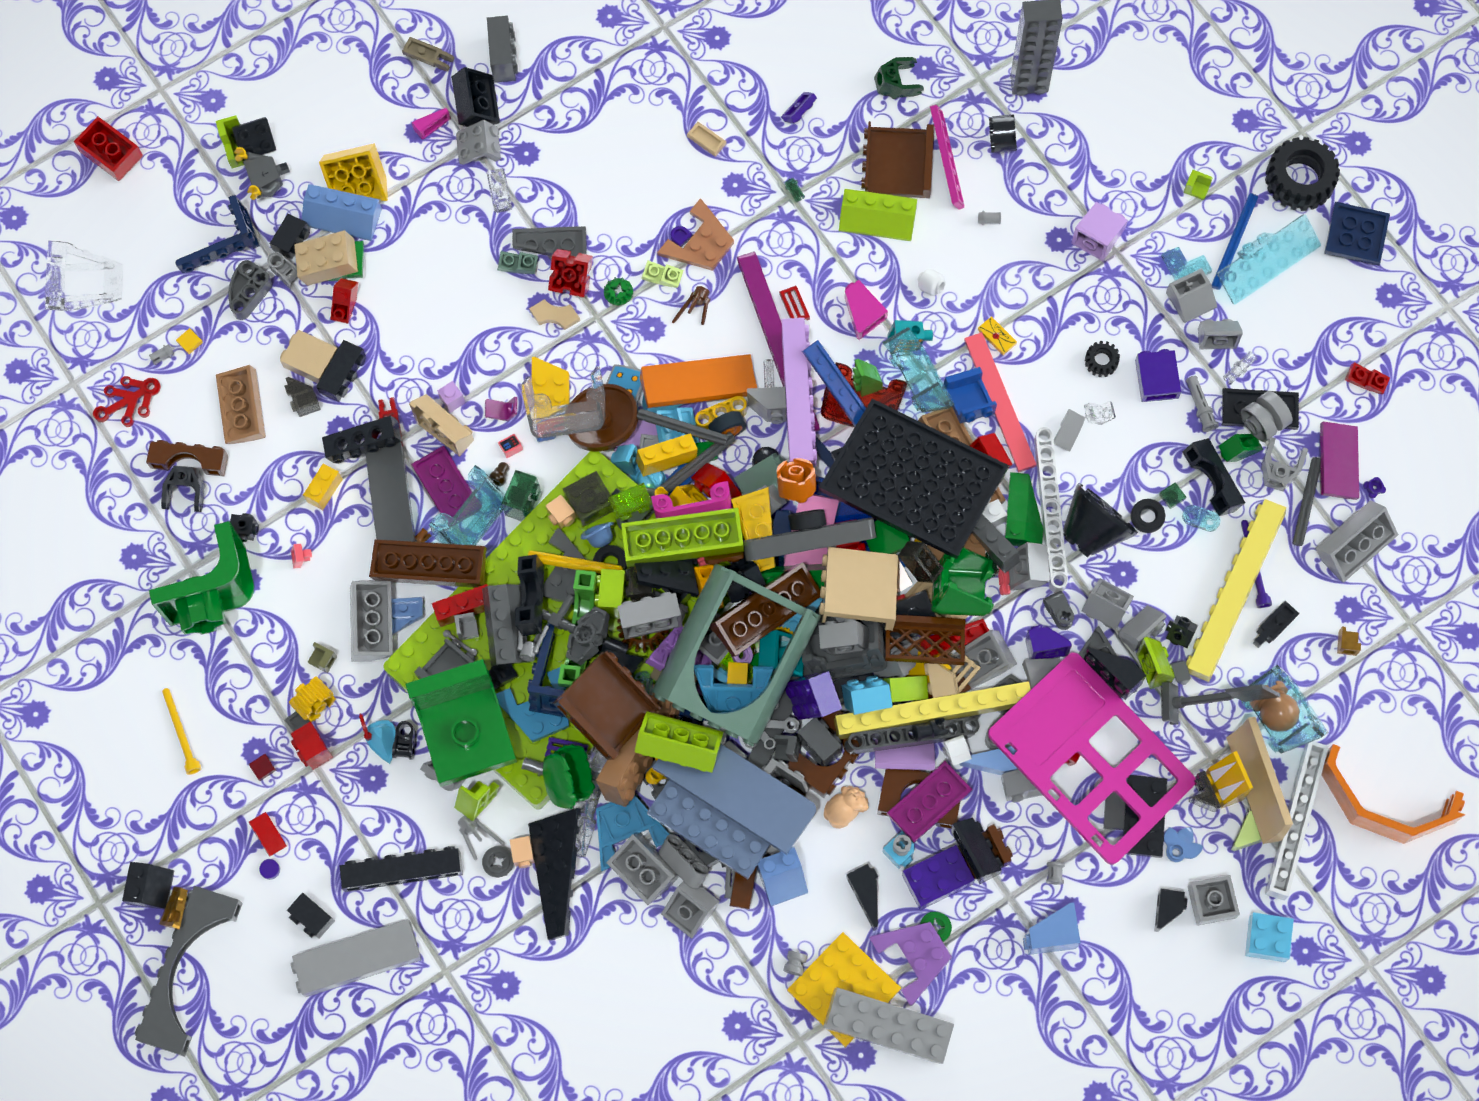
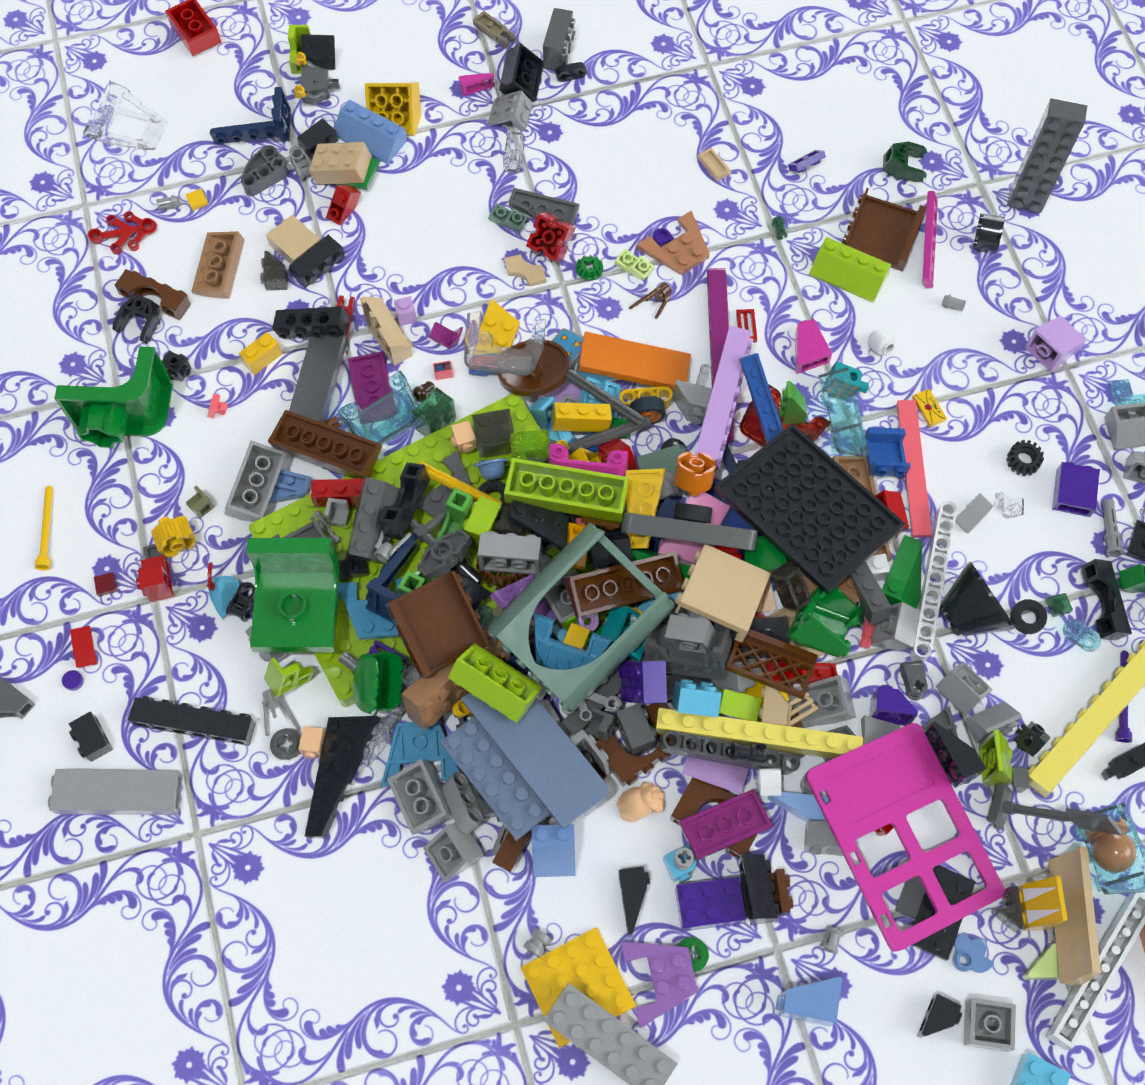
camera: 15 degrees right, 5 degrees down
none -> black beam [555,62,587,82]

